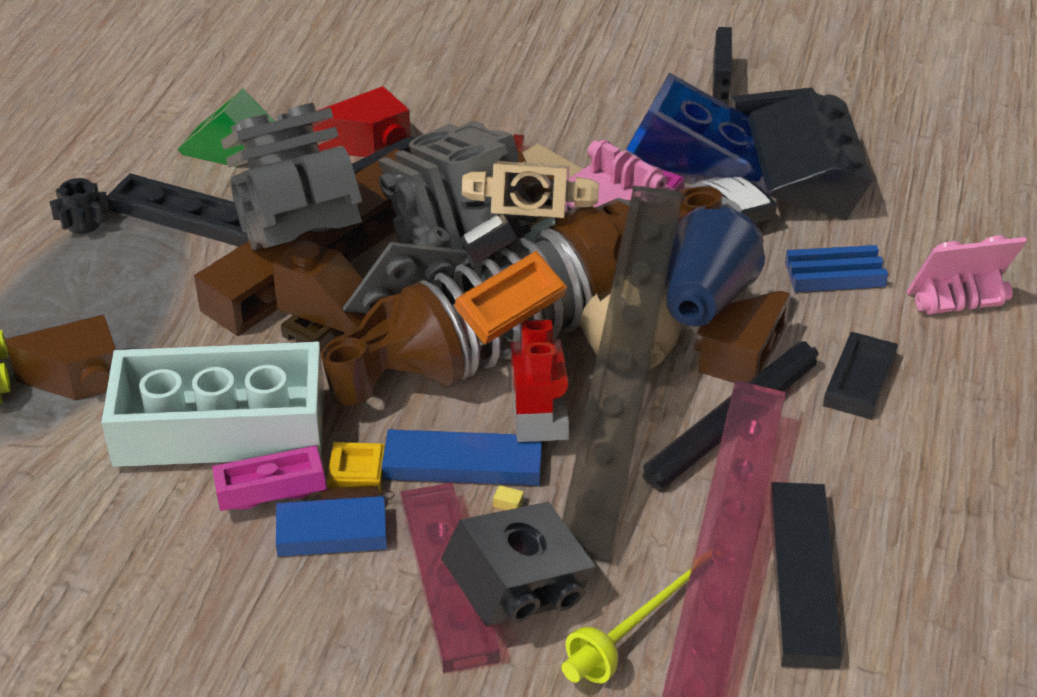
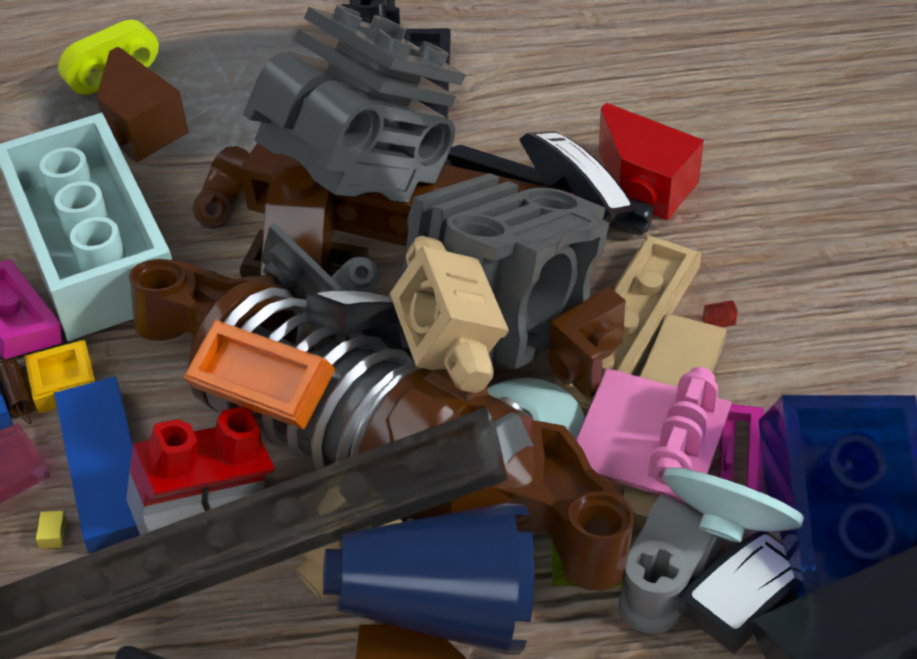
camera: 70 degrees right, 5 degrees up
green slope [177,88,275,167] -> none
none -> reddish brown piece [192,146,249,228]
none -> black slope [519,131,636,223]
none -> light aqua dish [662,467,804,543]

